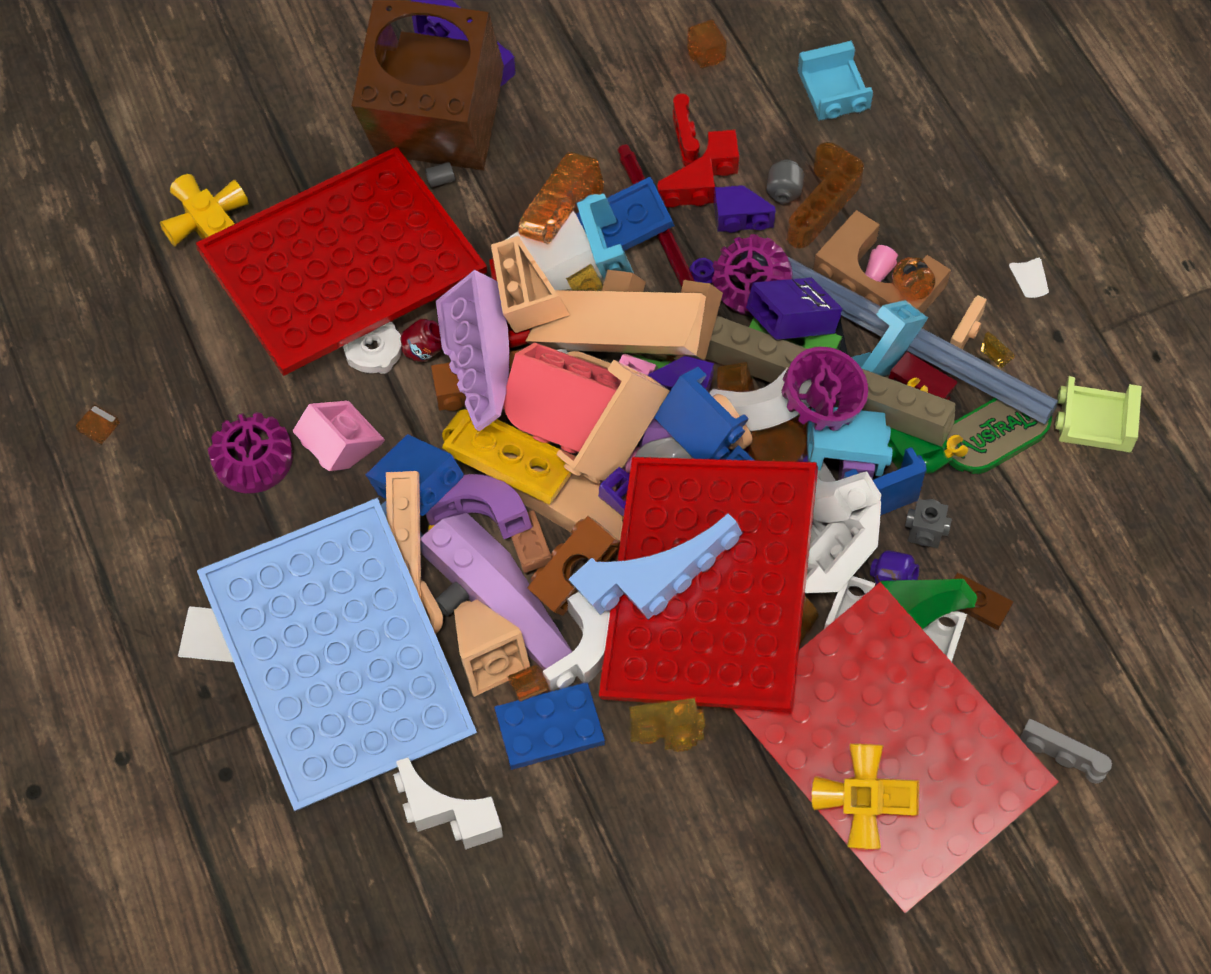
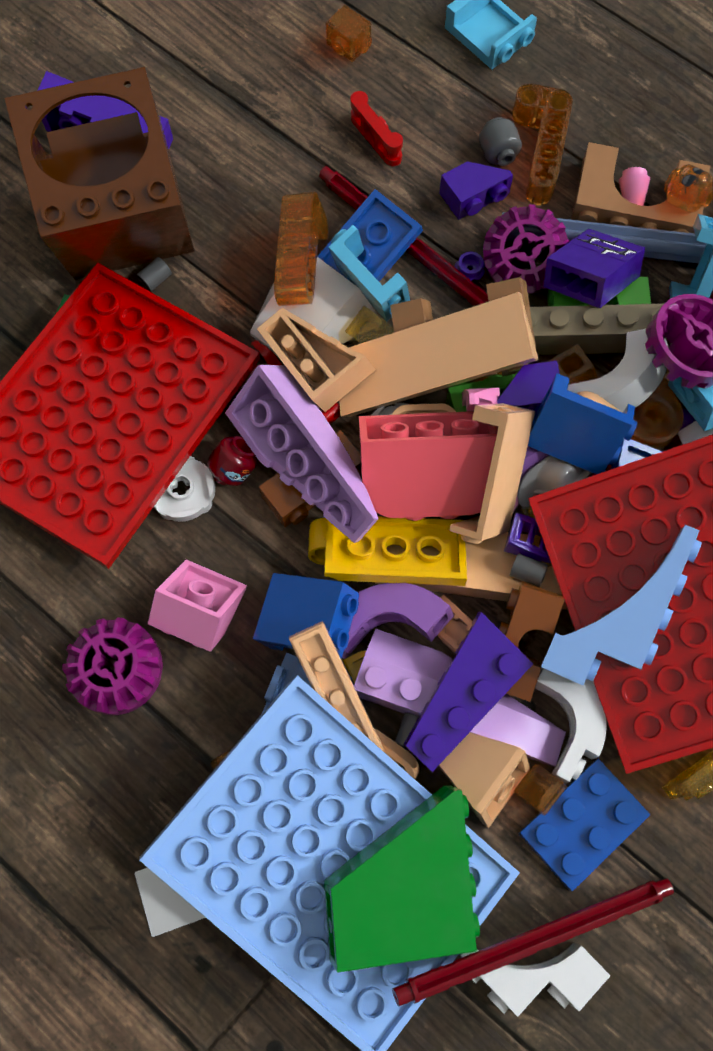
camera: 25 degrees left, 10 degrees up
red arch [657,130,739,207] -> none
none -> green slope [324,785,480,973]
none -> dark red piece [392,878,674,1007]
none -> dark purple wing [404,612,533,772]
none -> dark grey hinge [510,554,549,587]

